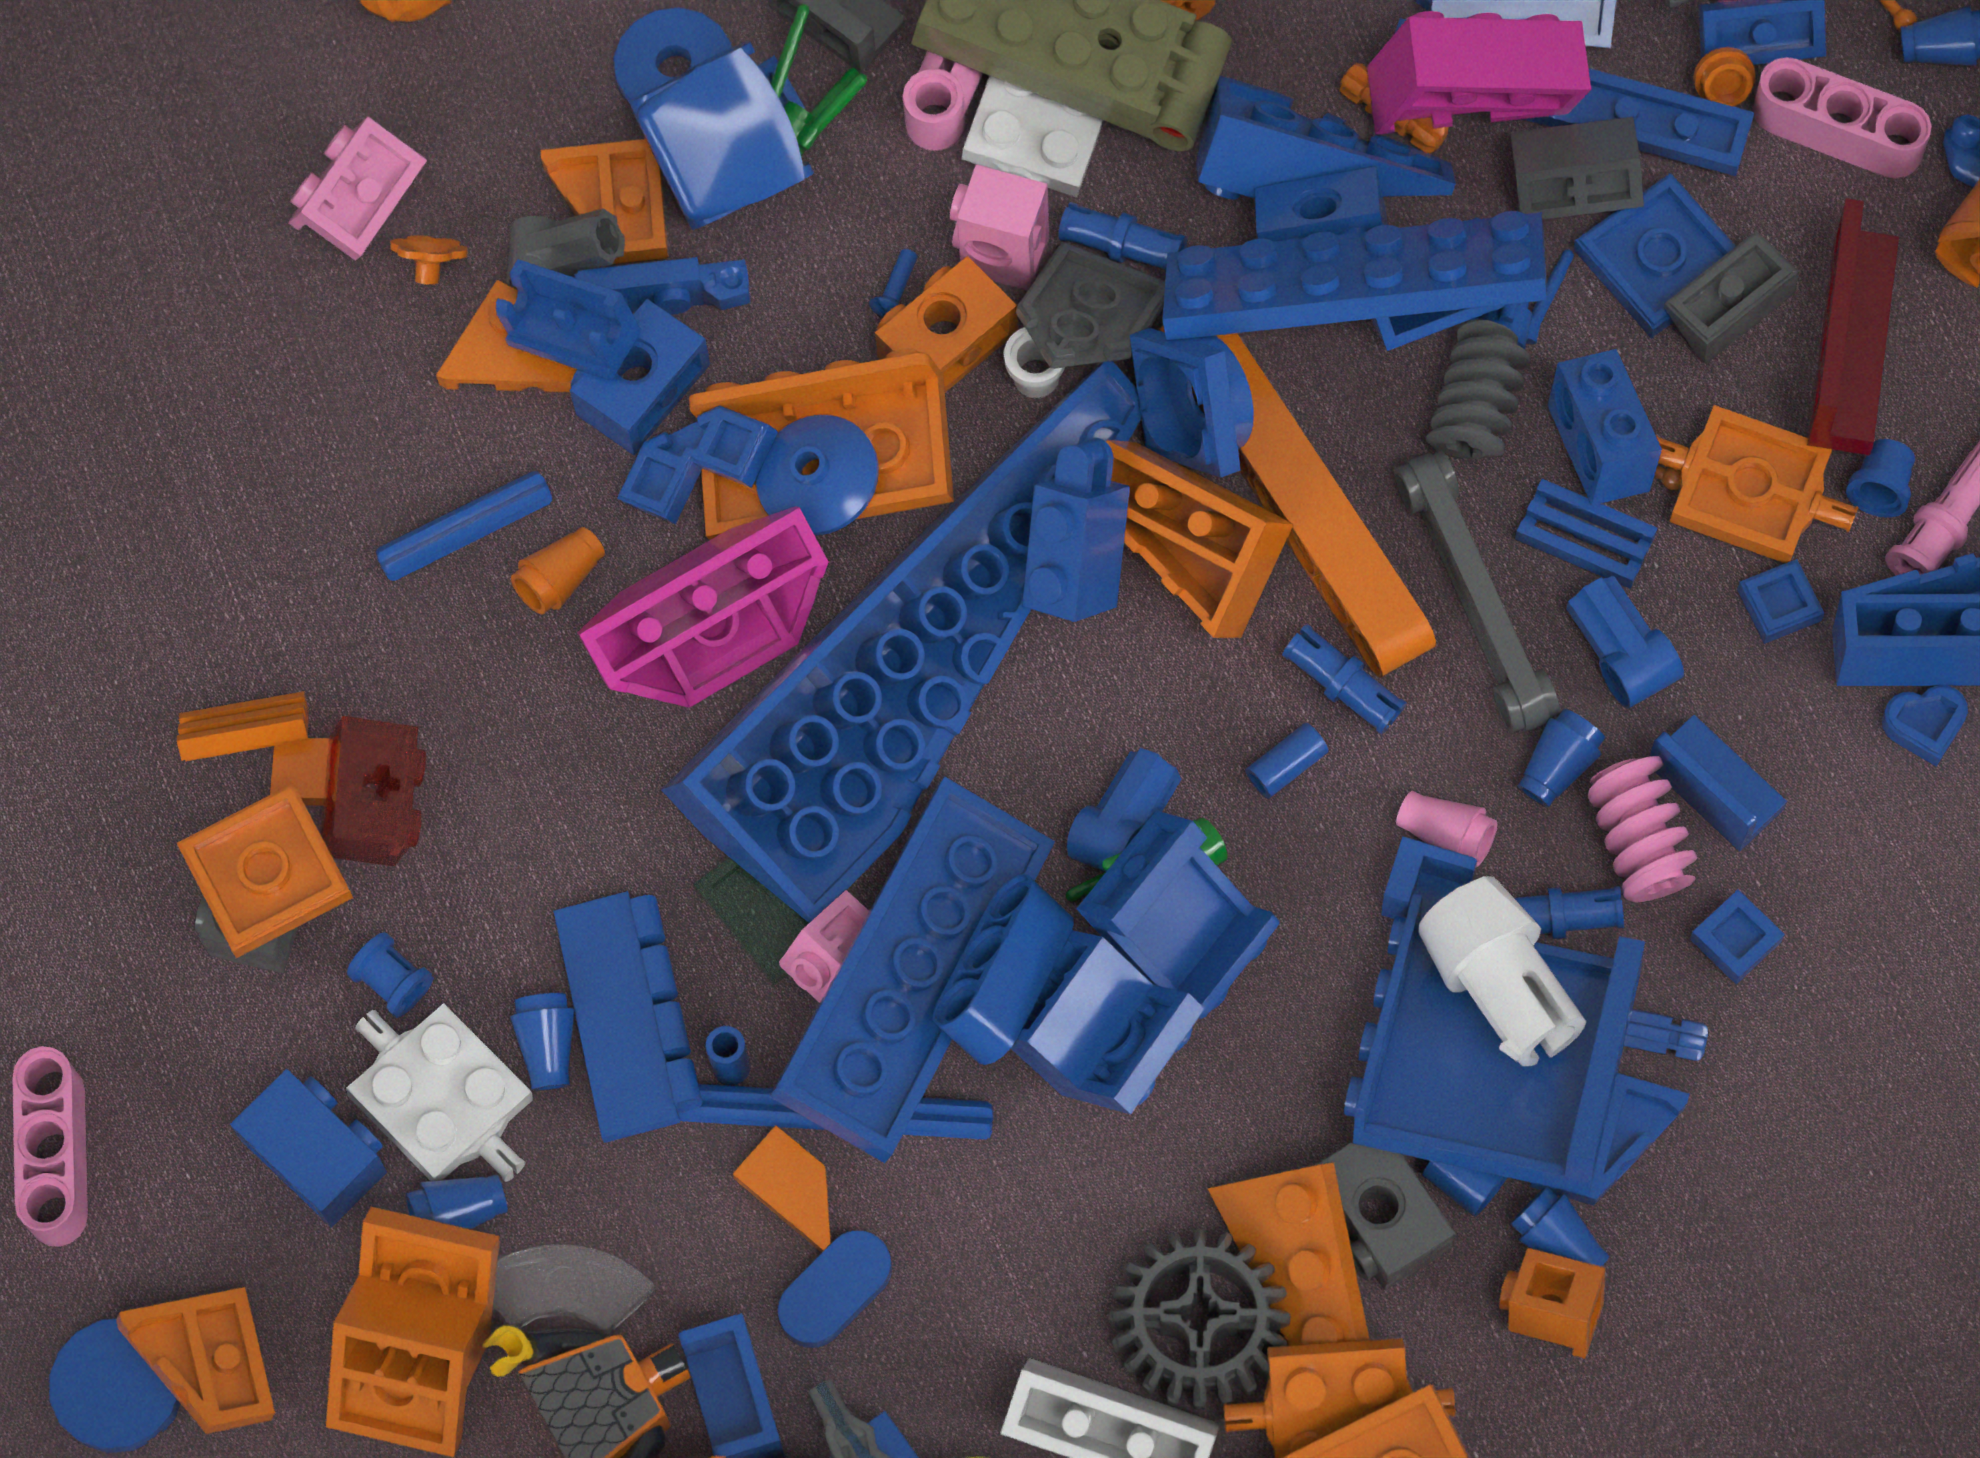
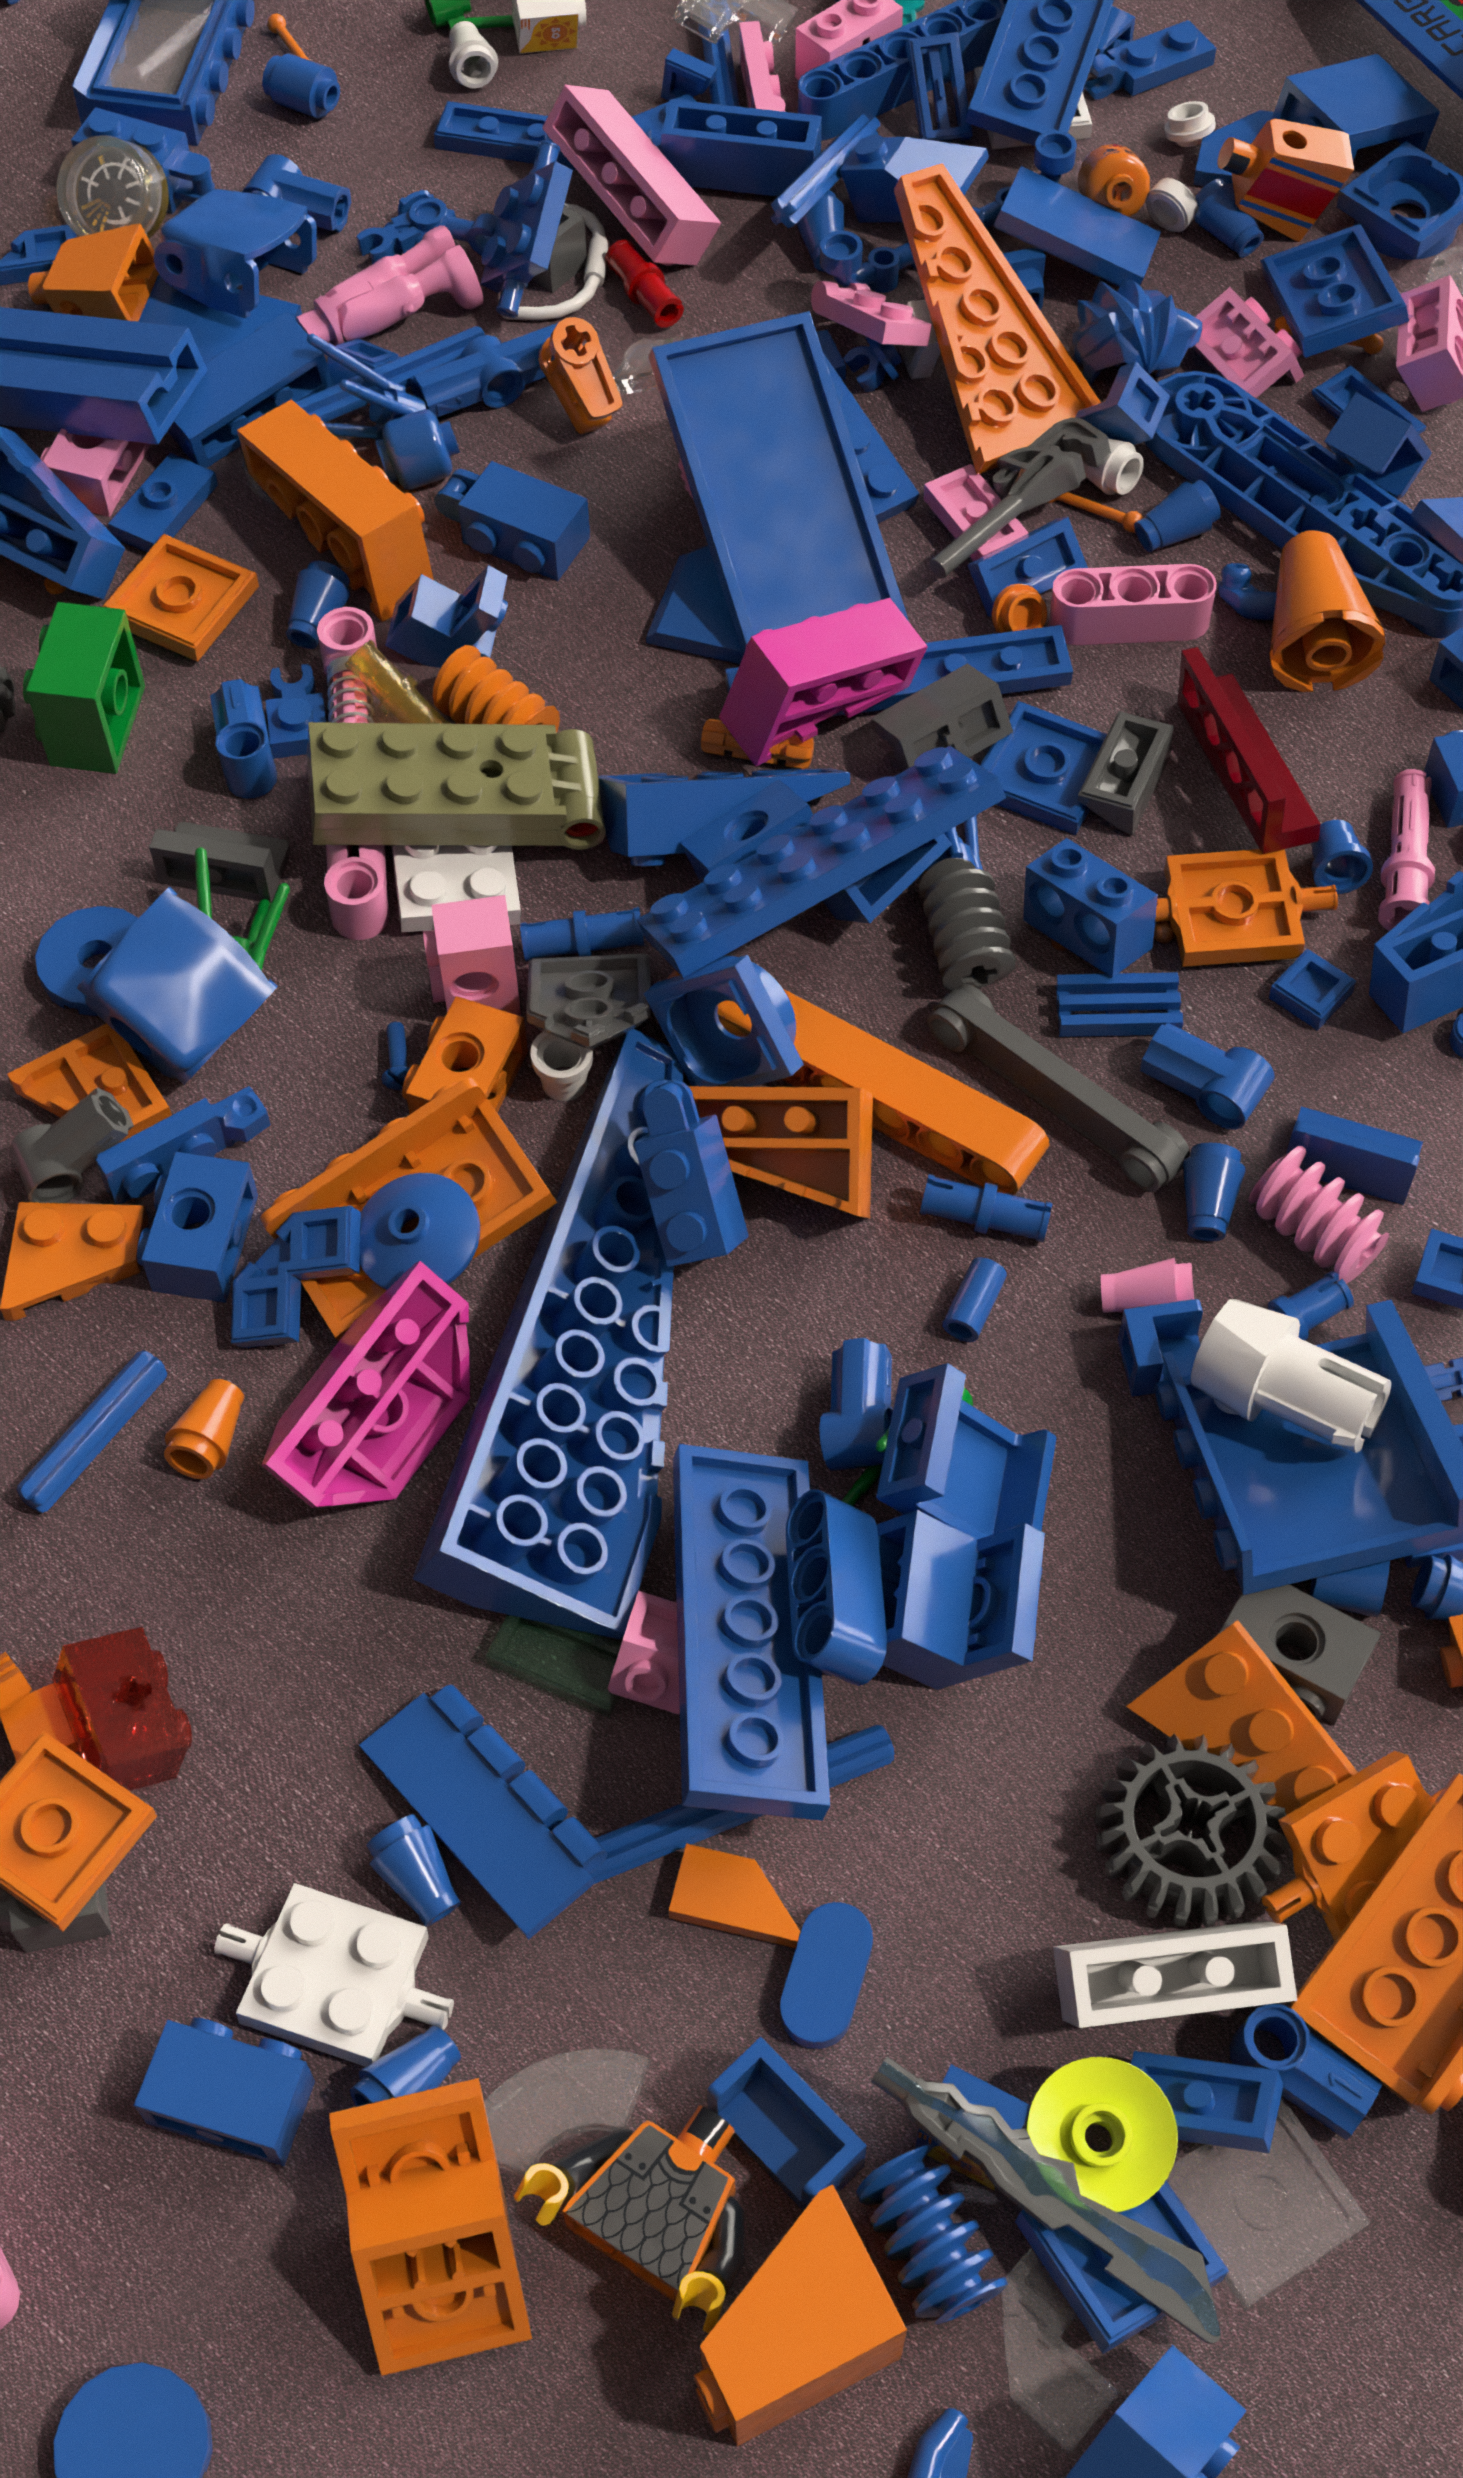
camera: 30 degrees left, 10 degrees down
orange wing [116,1287,275,1434] -> none
blue bush [347,932,434,1018] -> none
blue hinge [496,259,642,381] -> none
blue piece [705,1026,751,1085] -> none

